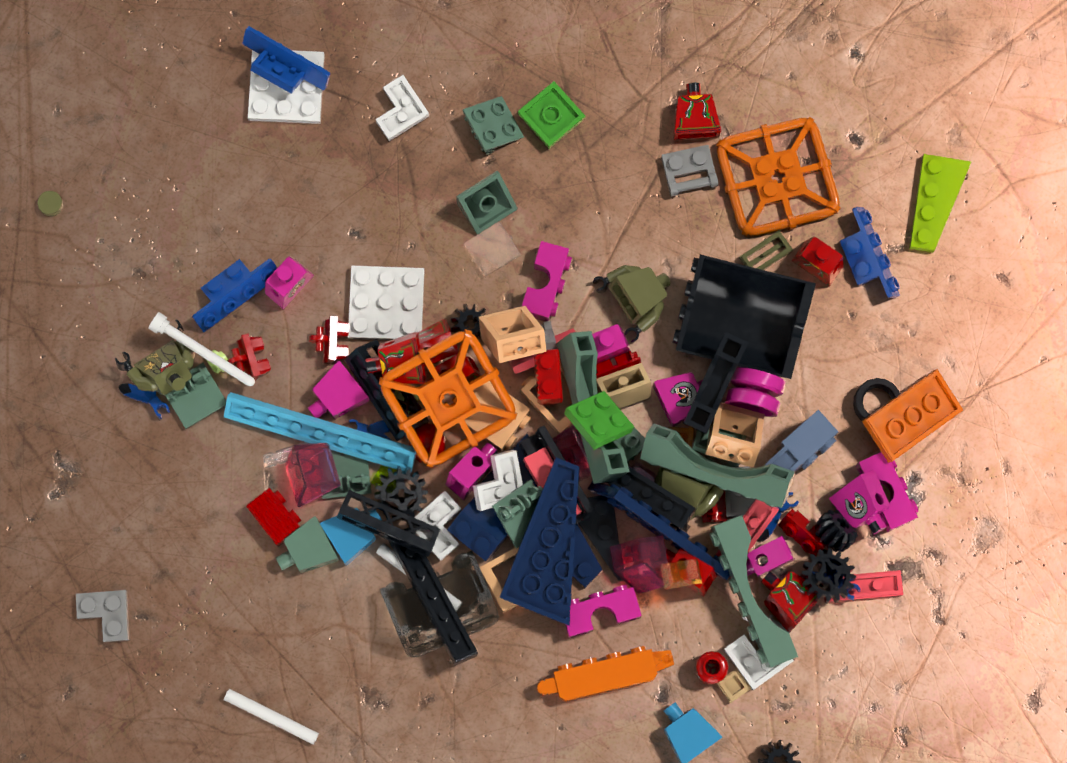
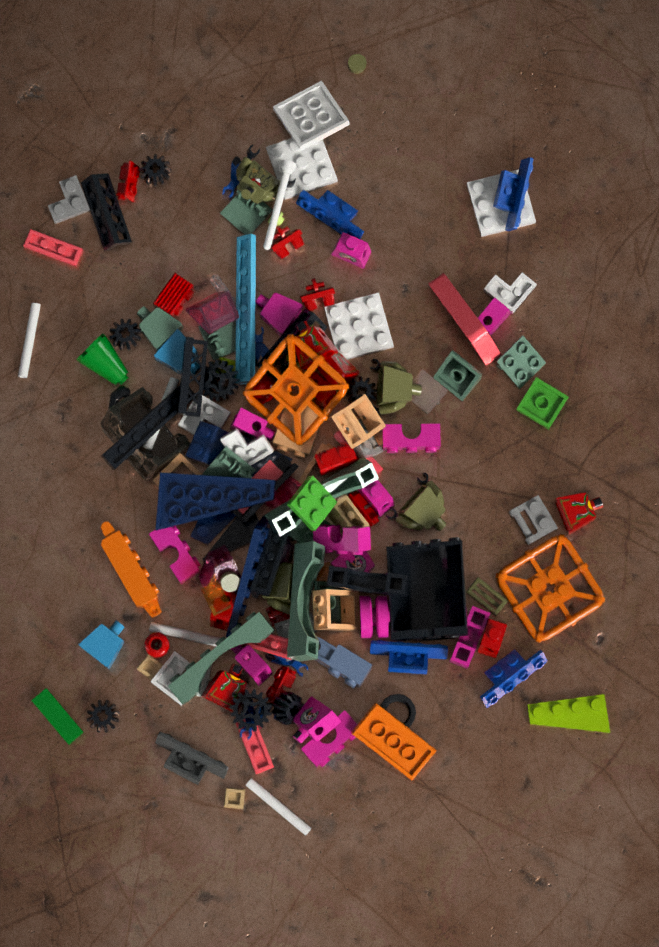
camera: 75 degrees right, 0 degrees up
none -> coral tile [23,229,83,267]
none -> green cone [76,333,129,385]
none -> black fence [81,173,132,251]
none -> black arm [108,386,130,411]
none -> black gear [109,319,142,351]
none -> red hinge [116,161,140,202]
none -> black gear [139,154,172,187]
none -> white piece [149,622,221,647]
none -> dark grey bracket [155,732,229,785]
none -> tile [220,571,240,592]
none -> tan tile [224,788,245,809]
none -> white piece [245,778,312,836]
none -> white plate [266,138,338,200]
none -> white plate [273,81,350,150]
none -> dark pink arch [313,524,371,555]
none -> olive torso [370,359,422,415]
none -> blue bracket [370,640,448,674]
none -> coral beam [428,273,501,366]
none -> dark pink arch [449,606,490,669]
none -> dark pink torso [478,298,511,335]

